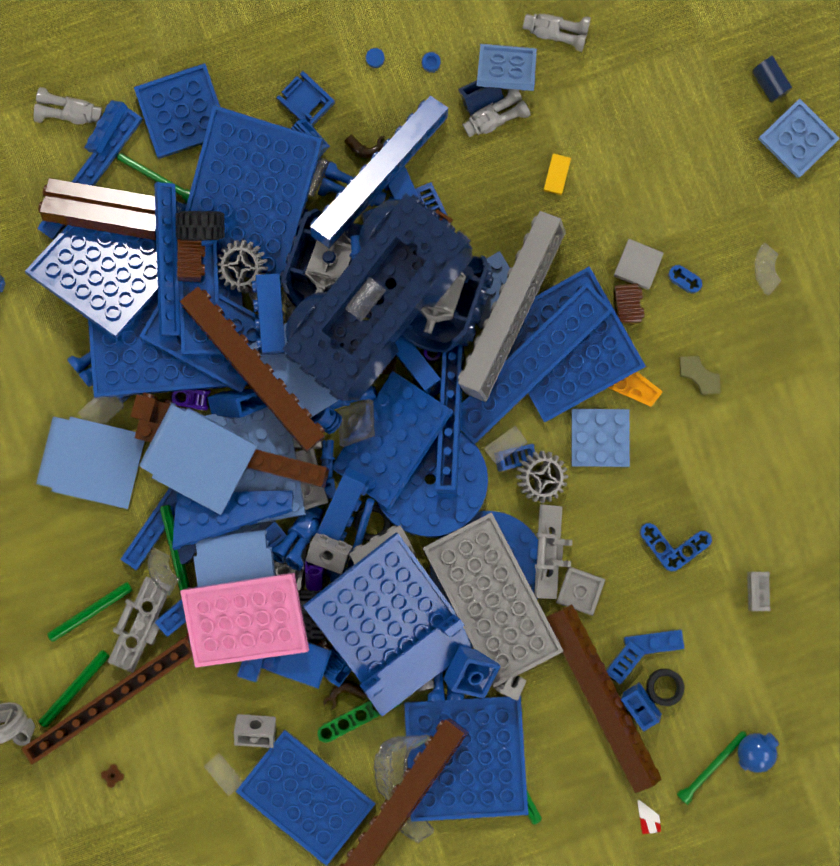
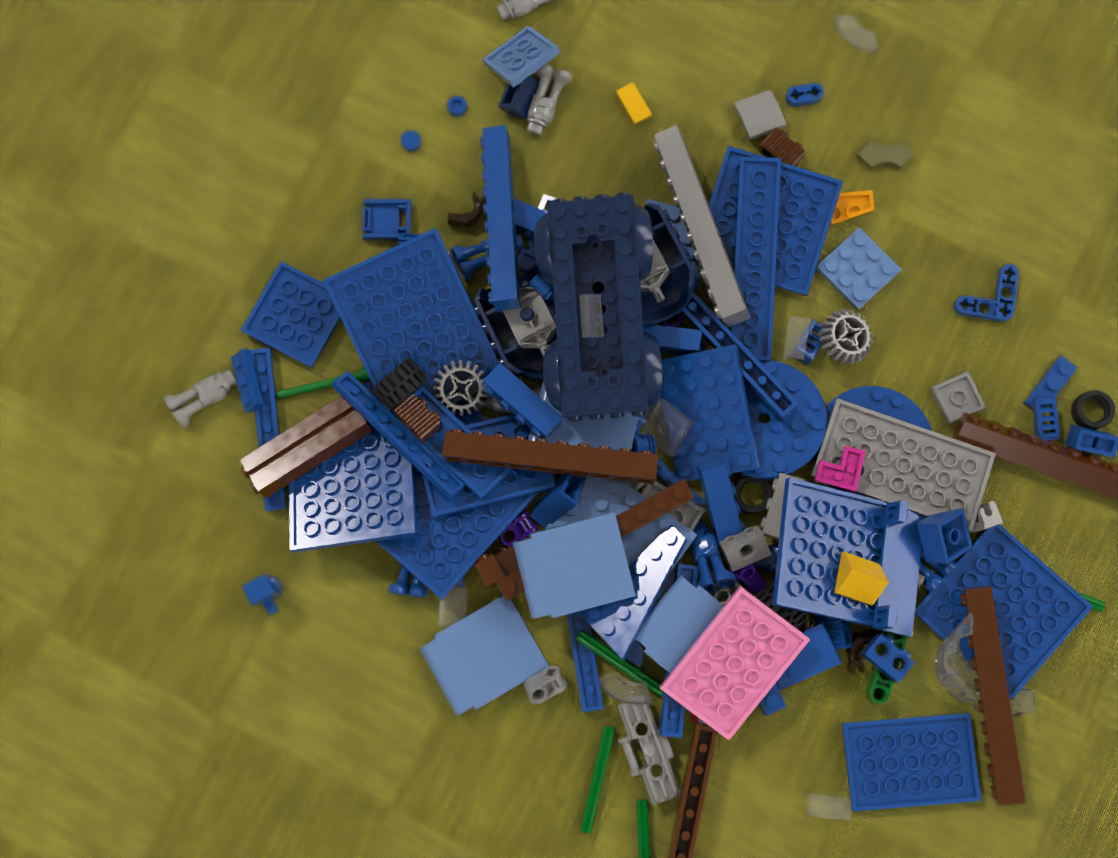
camera: 45 degrees left, 5 degrees down
light grey brick [234,714,276,748] -> none
blue bar [347,498,375,568] -> none
light grey piece [534,505,573,599] -> none
light grey hinge [747,572,770,611] -> none
none -> light grey piece [524,665,567,704]
none -> dark pink plate [814,446,866,492]
none -> yellow slope [834,552,889,606]
none -> blue brick [860,634,915,683]

